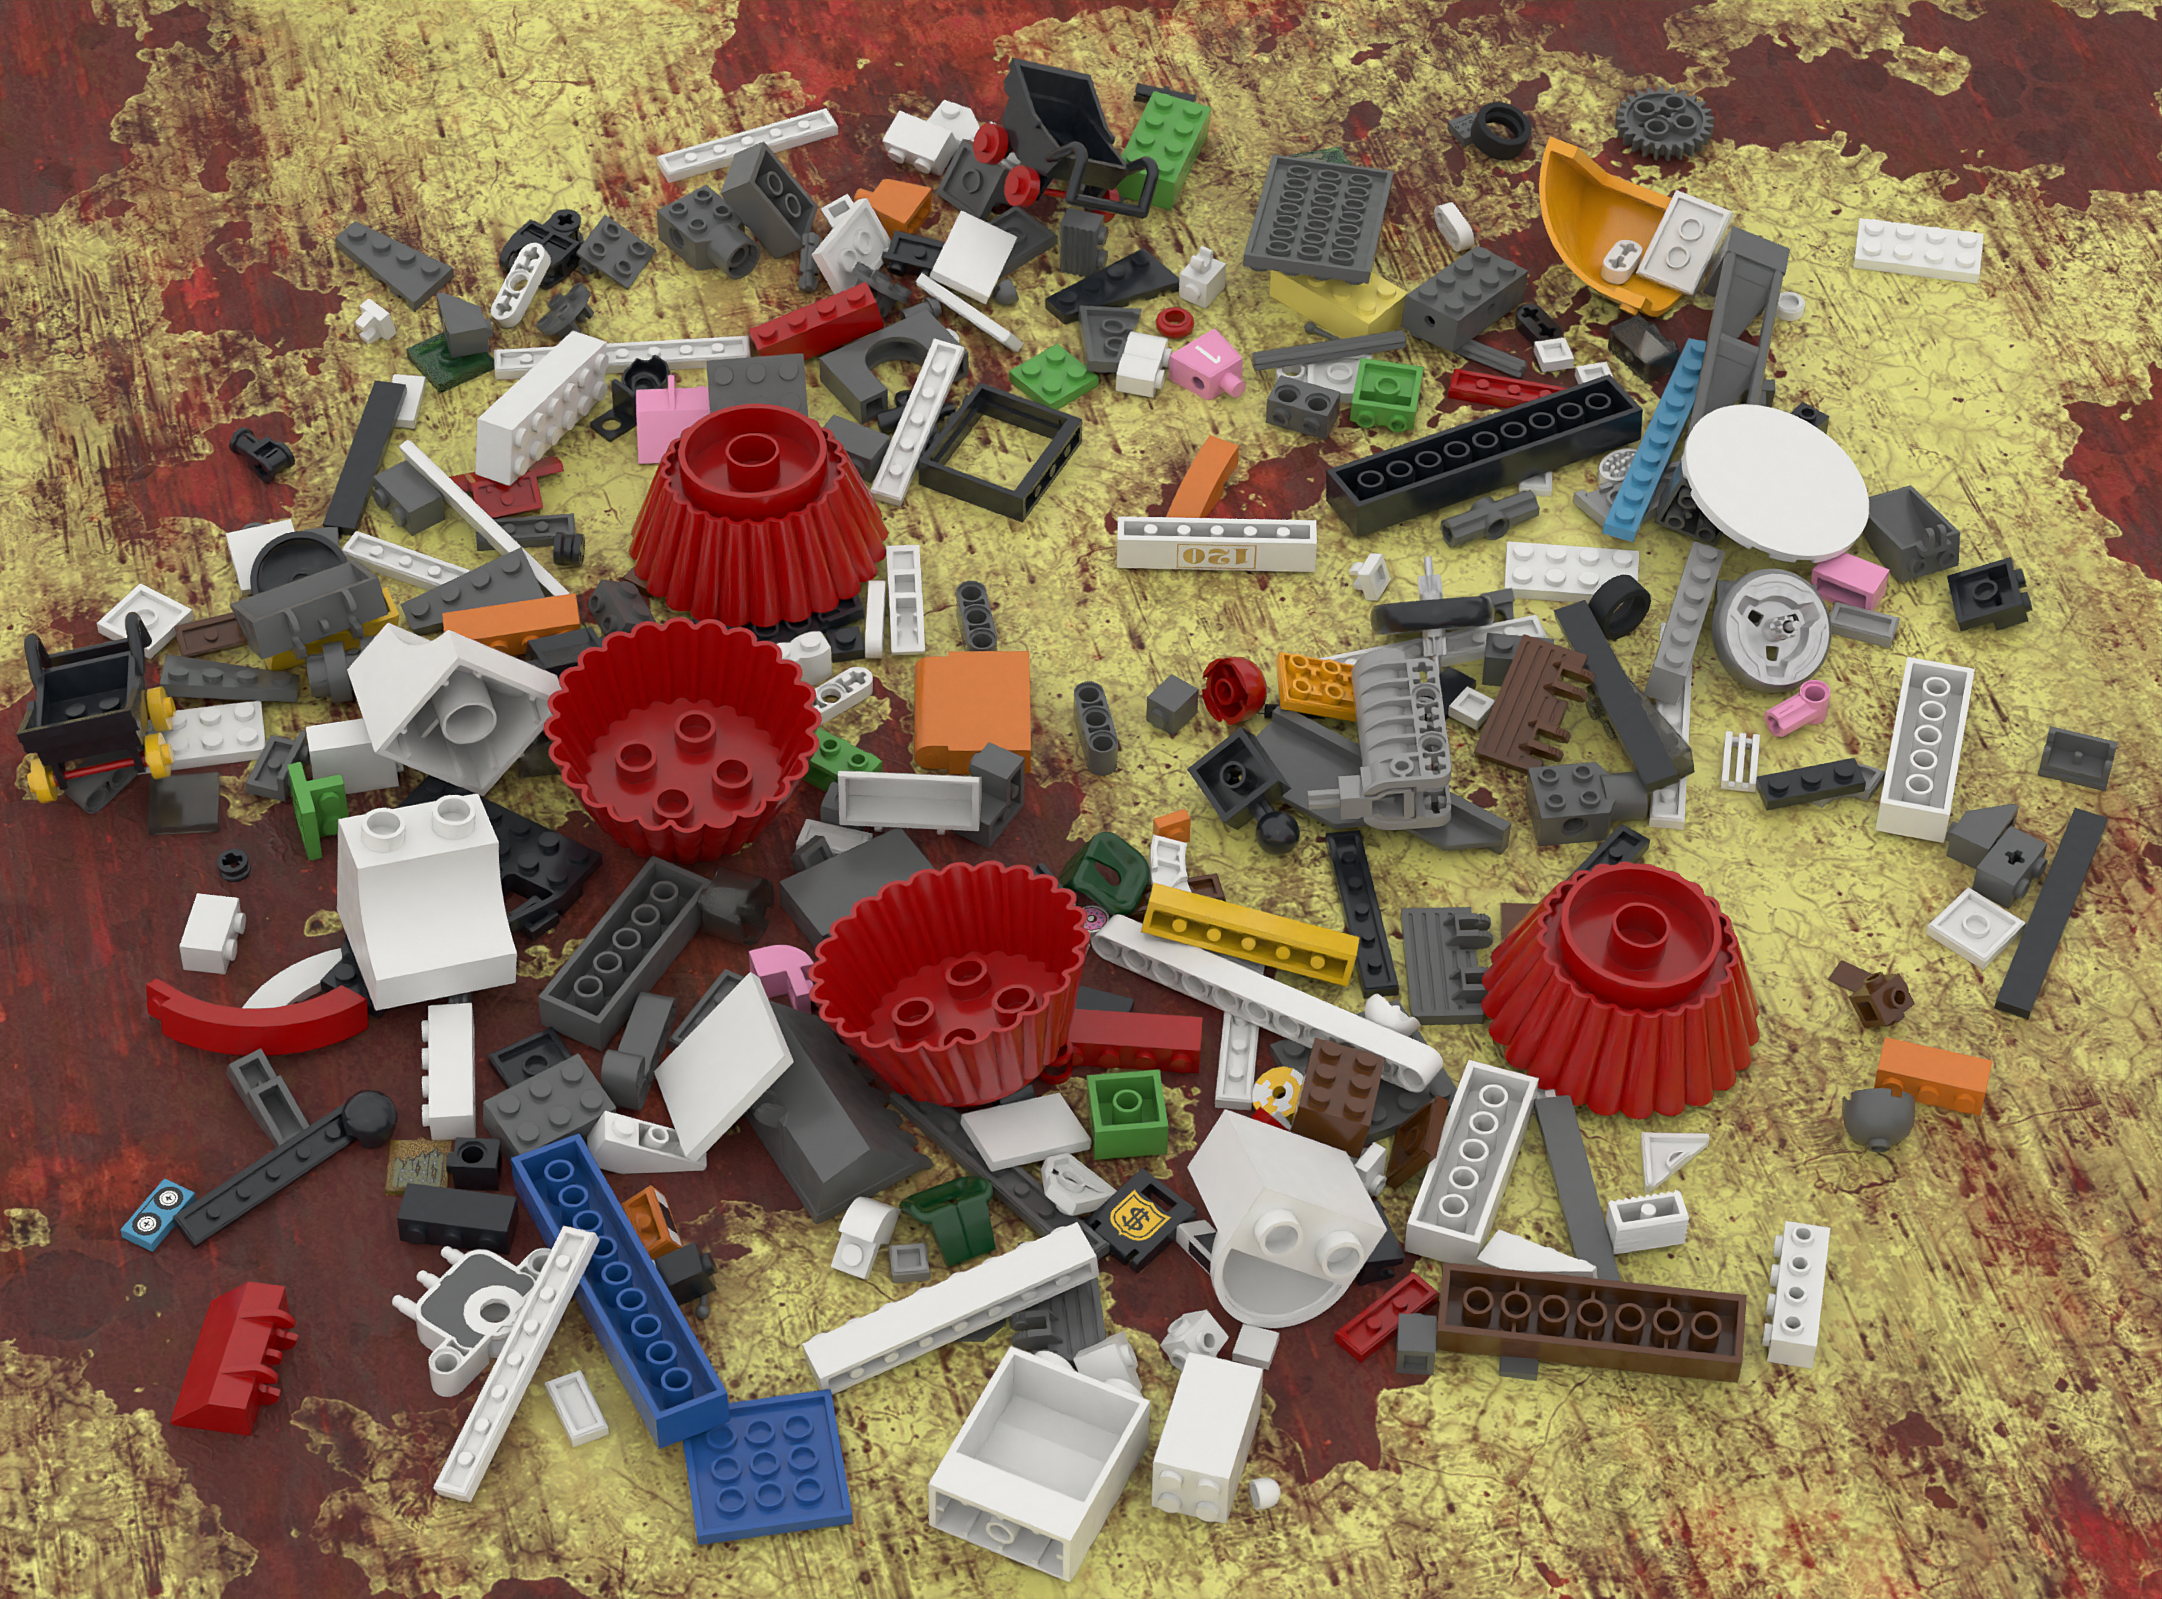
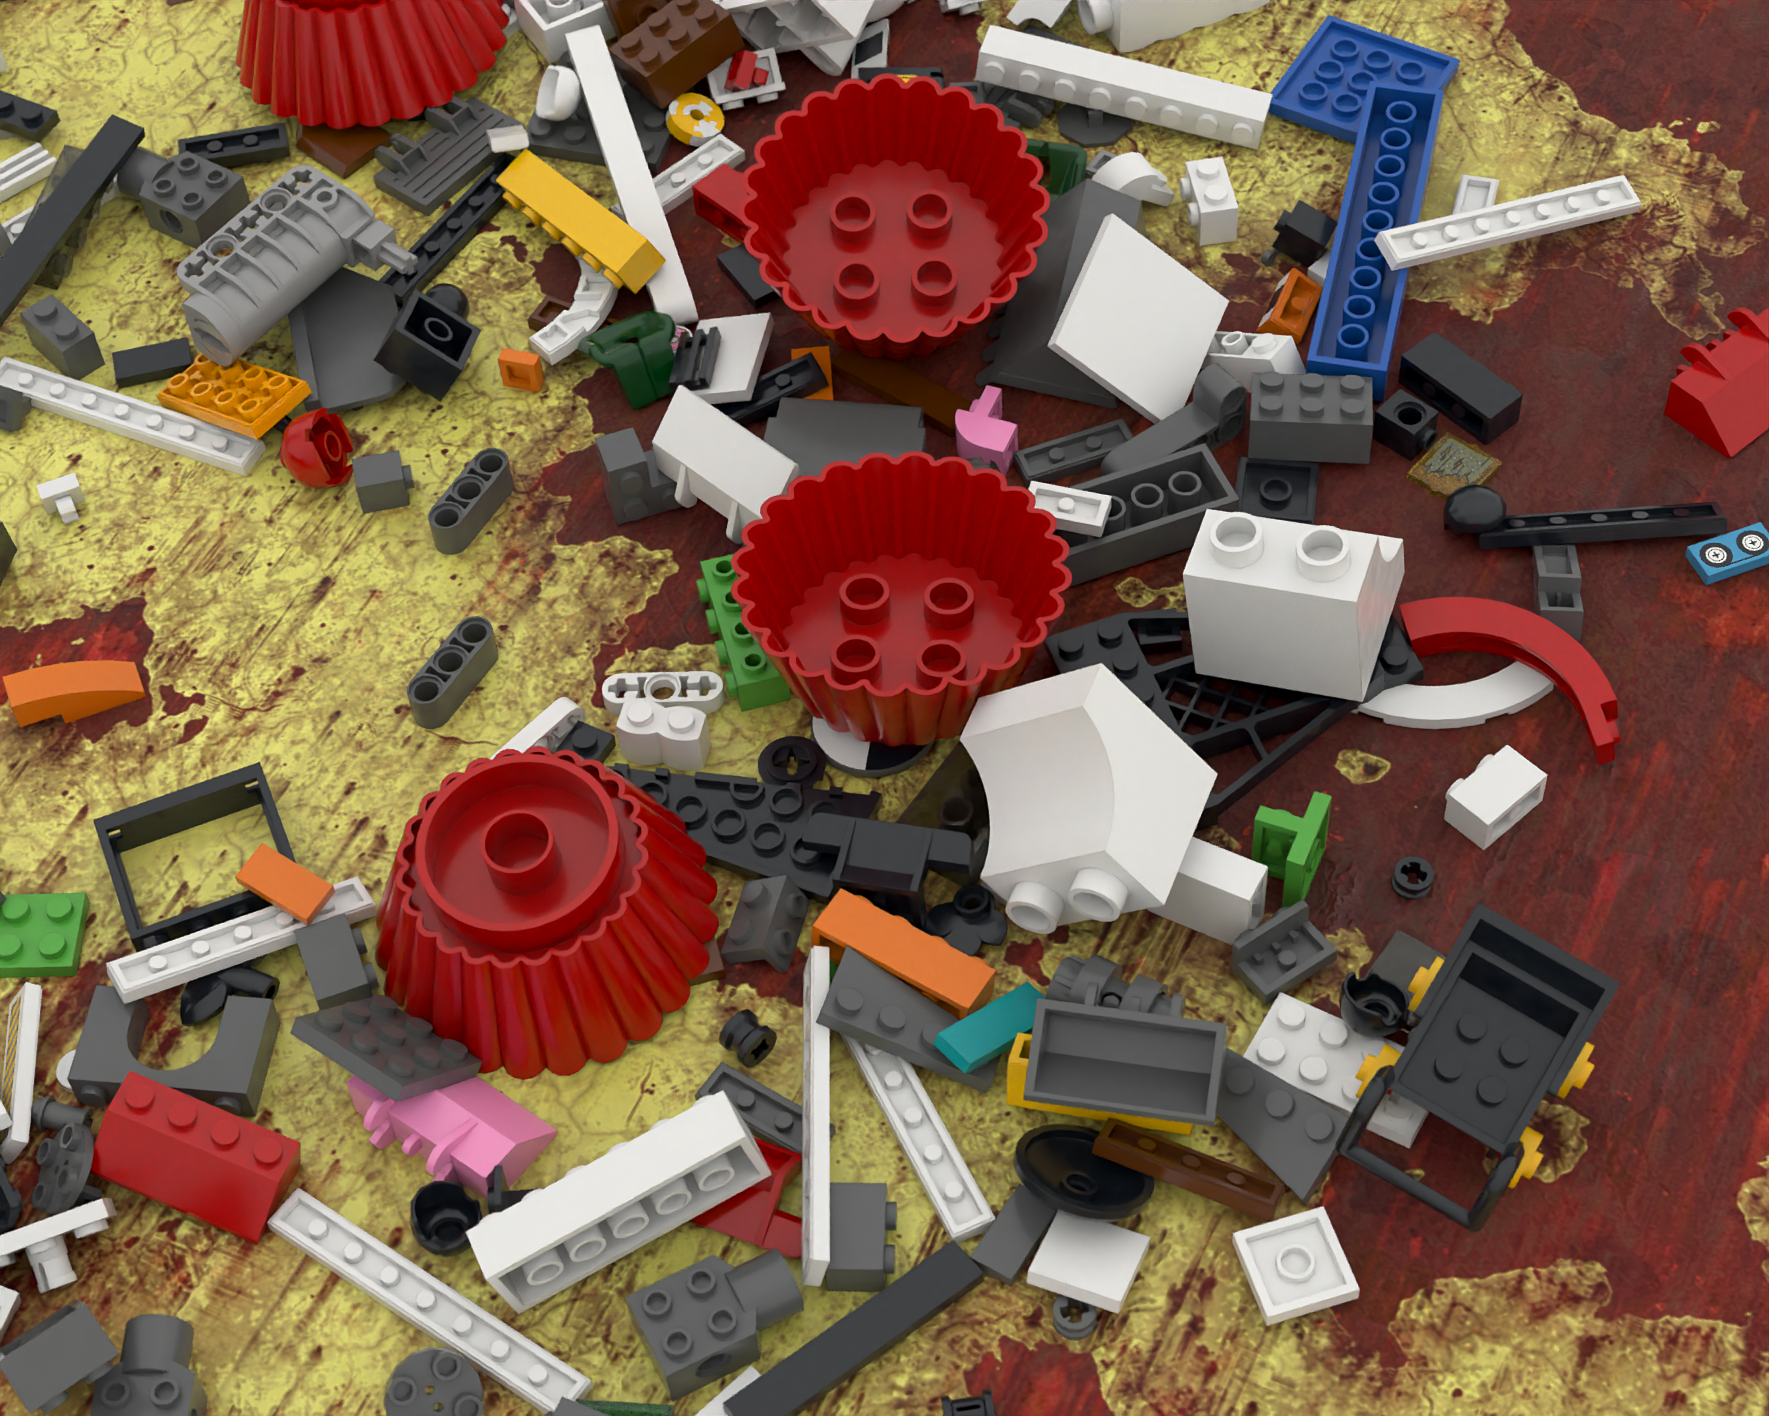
camera: 135 degrees left, 5 degrees up
white piece [392,1246,552,1397] -> none
white brick [422,1003,476,1141] -> none
dark grey axle [798,232,820,293] -> none
white slope [886,545,925,655] -> none
orange piece [914,651,1031,774] -> none
white brick [1117,516,1317,572] -> none
black wheel [1370,556,1495,674] -> none
white plate [1448,686,1495,730] -> none
reddish brown hinge [1474,634,1596,775] -> none
none -> orange tile [235,843,335,926]
none -> white tile [486,125,529,153]
none -> dark grey brick [626,1248,804,1402]
none -> teal tile [933,982,1045,1075]
none -> white plate [1028,481,1112,537]
none -> white brick [1179,157,1239,246]
none -> black hair [1339,971,1410,1037]

